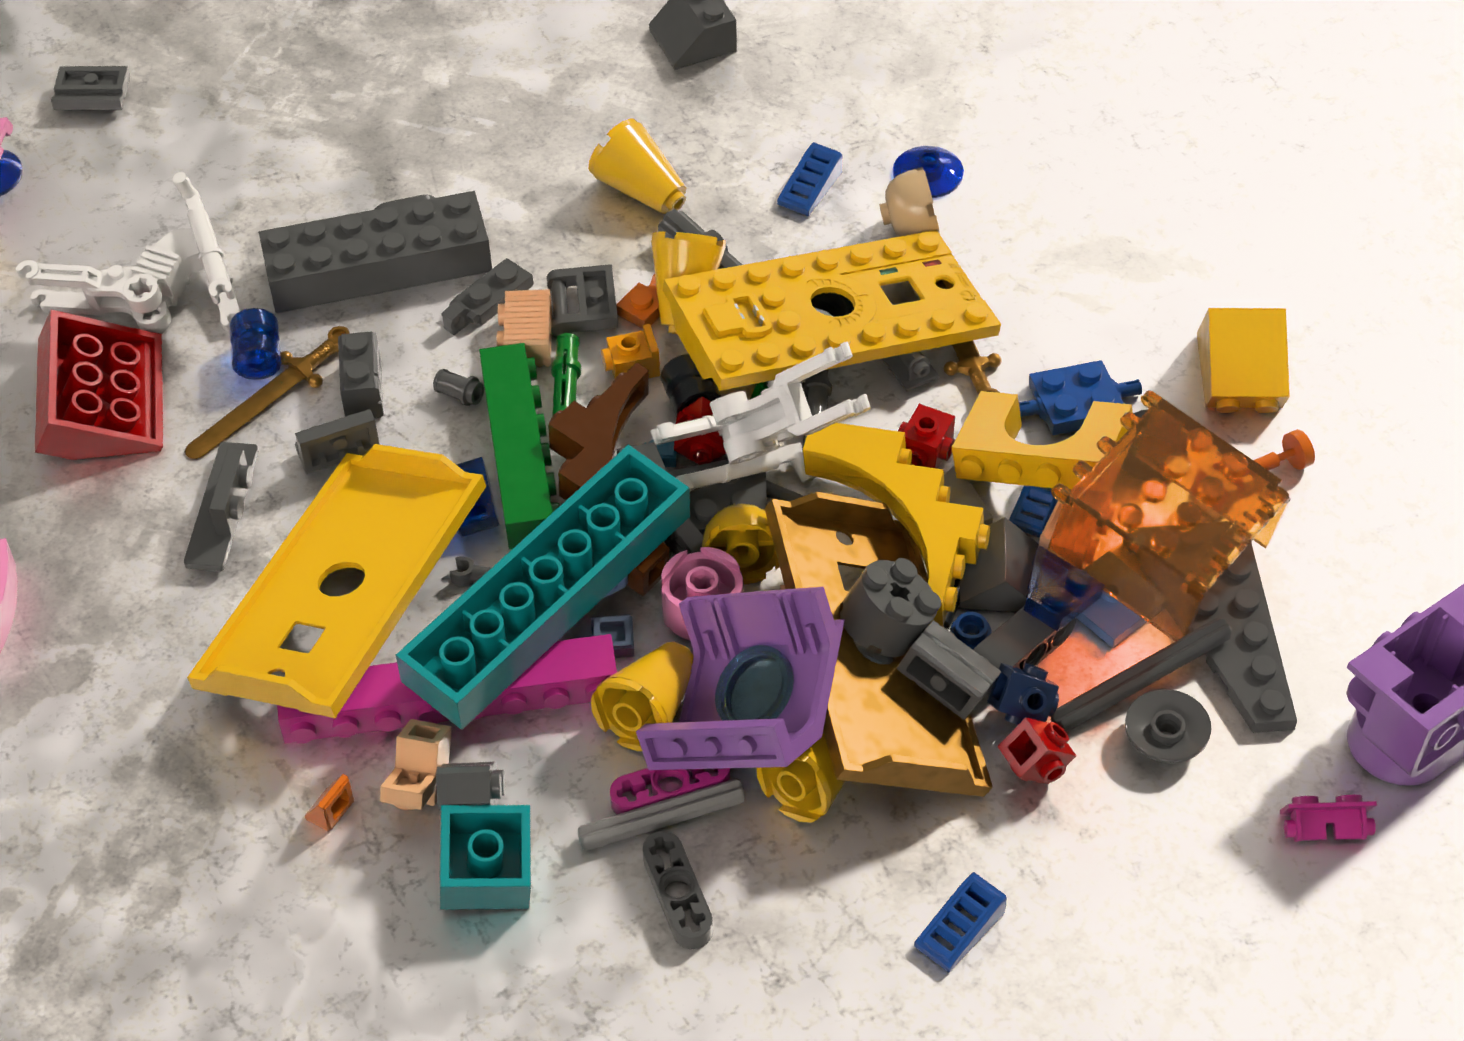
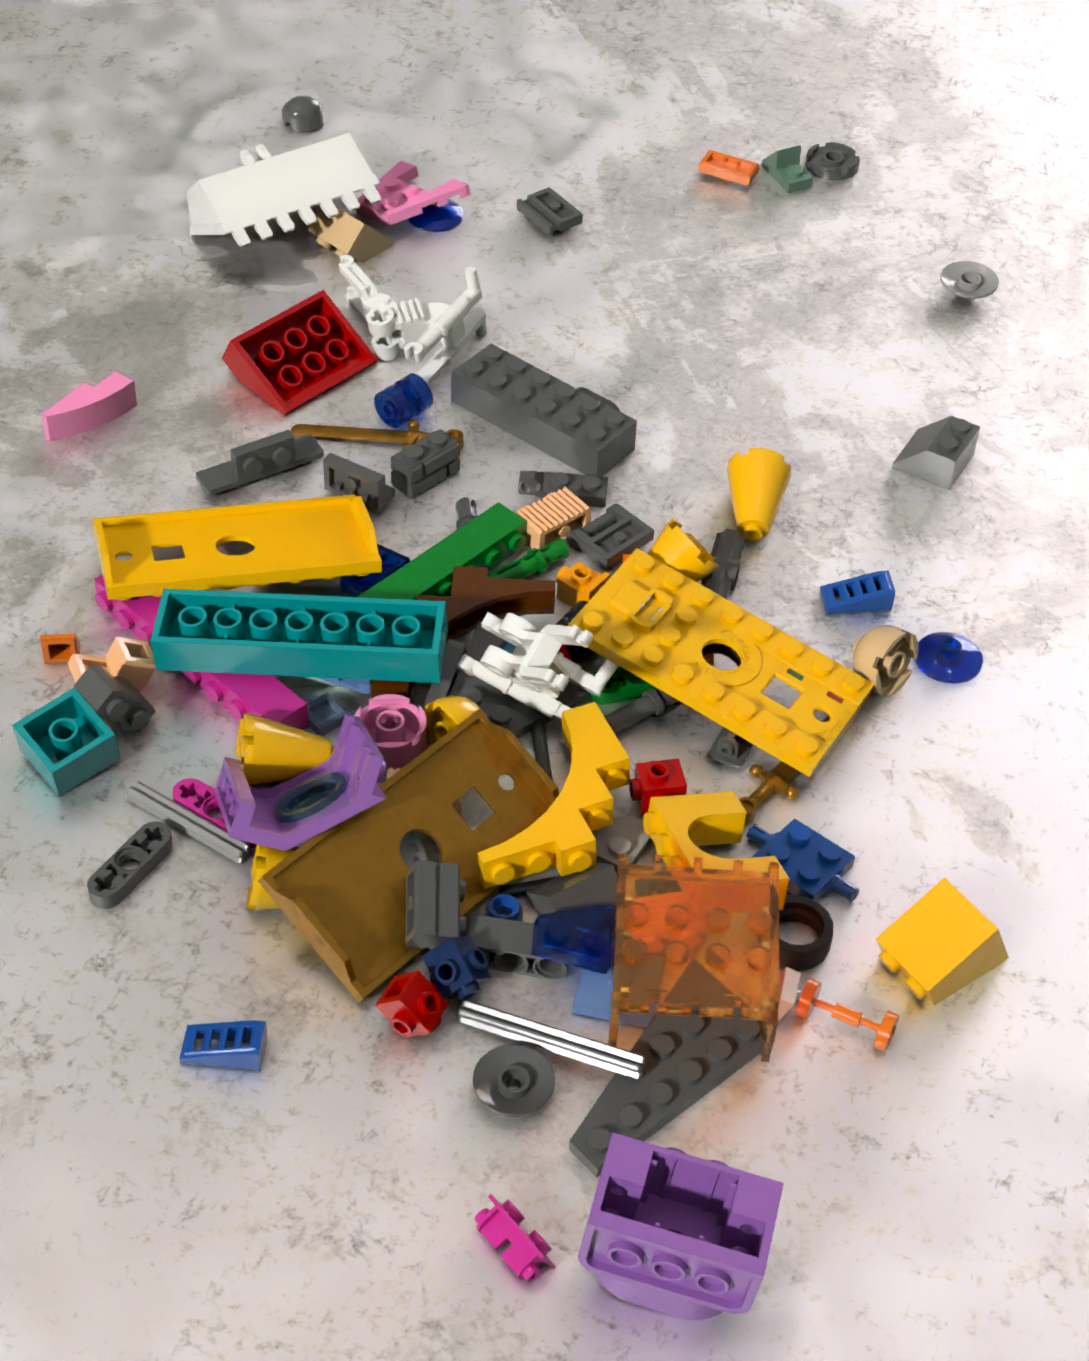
camera: 50 degrees right, 5 degrees down
dark grey brick [840,558,941,657] -> none

